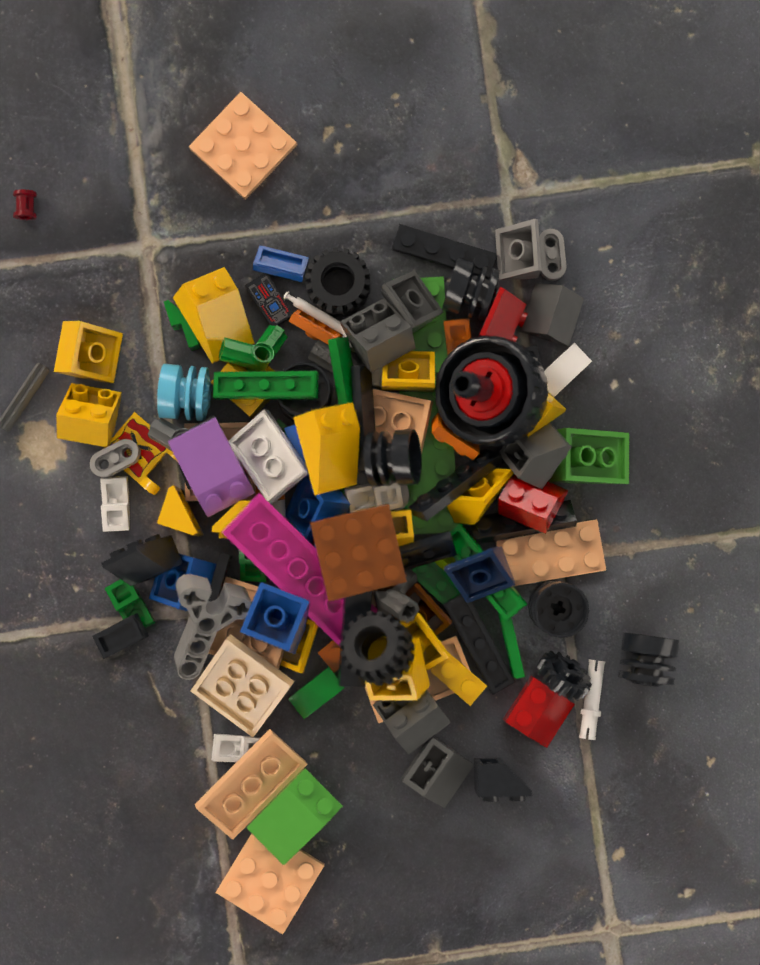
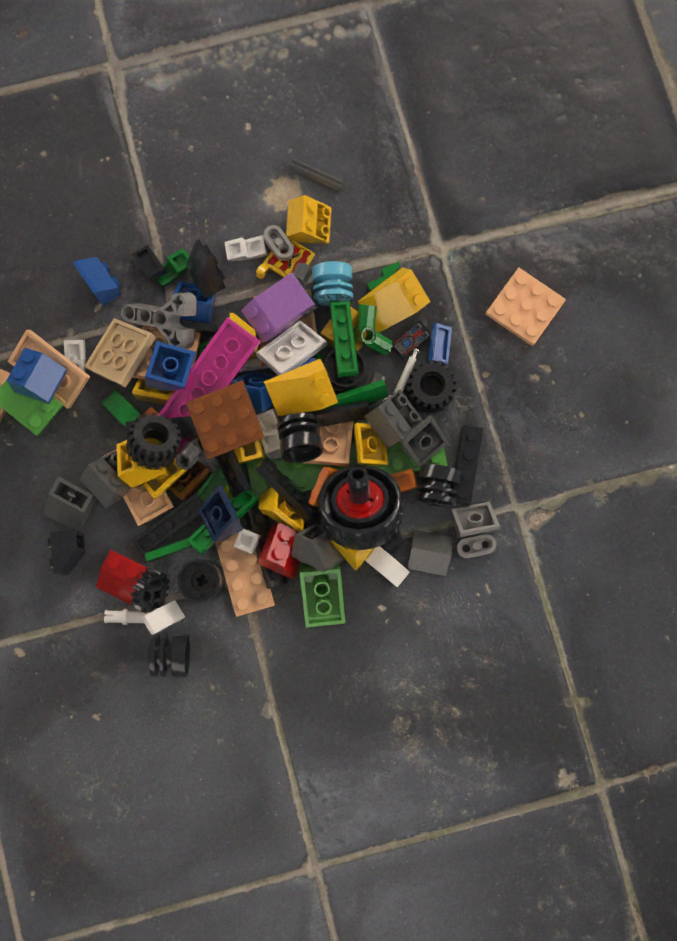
camera: 80 degrees right, 5 degrees down
dark red bush [13,189,37,220] -> none
yellow slope [54,321,123,383] -> none
yellow slope [157,485,204,537] -> none
orange plate [289,309,343,344] -> none
yellow plate [430,651,487,706] -> none
red slope [479,287,528,342] -> none
none -> blue slope [6,347,67,404]
none -> blue slope [73,257,122,306]
none -> white slope [142,600,185,635]
none -> white tile [234,528,261,554]

